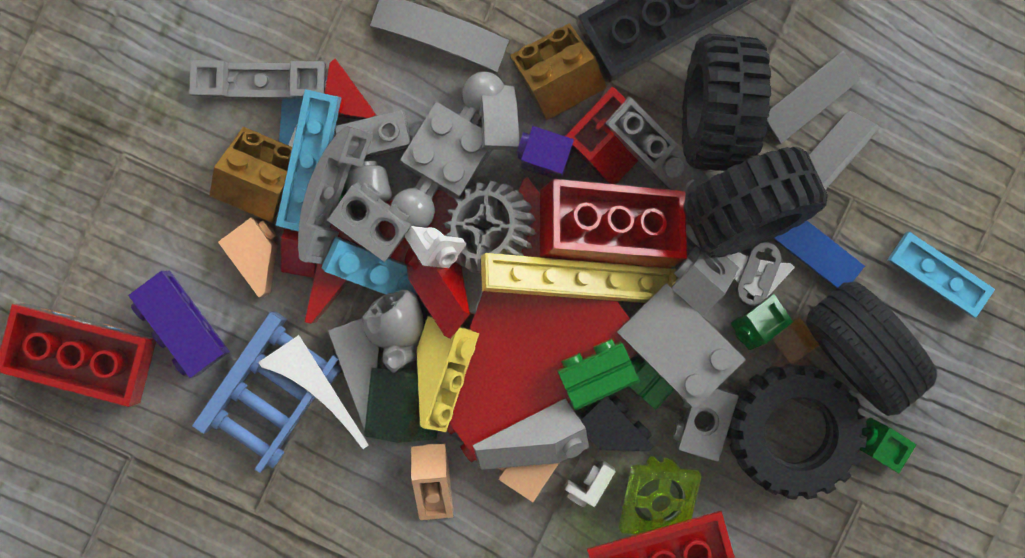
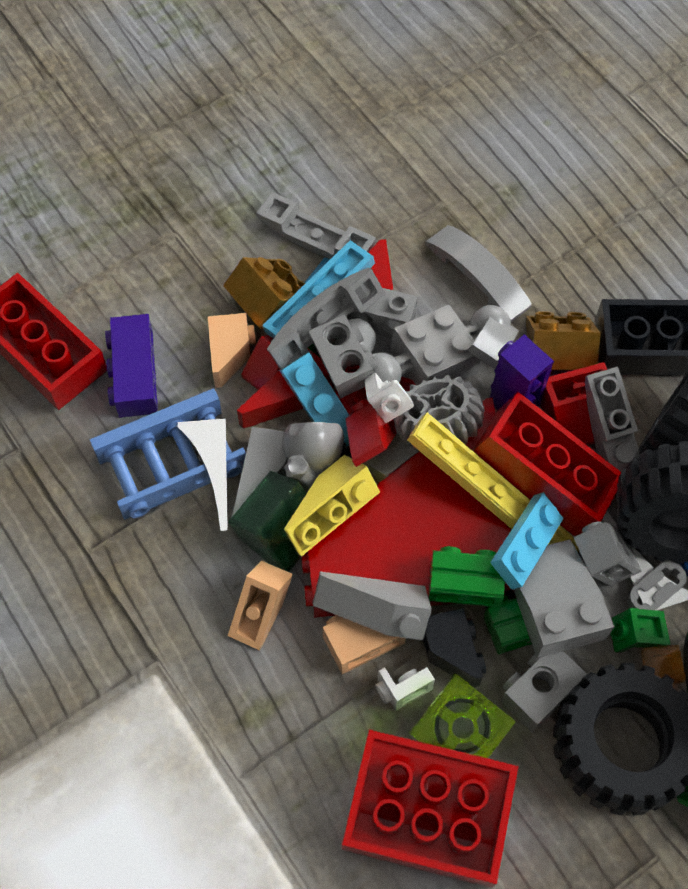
camera: 25 degrees right, 25 degrees down
none -> medium azure plate [490,492,564,590]

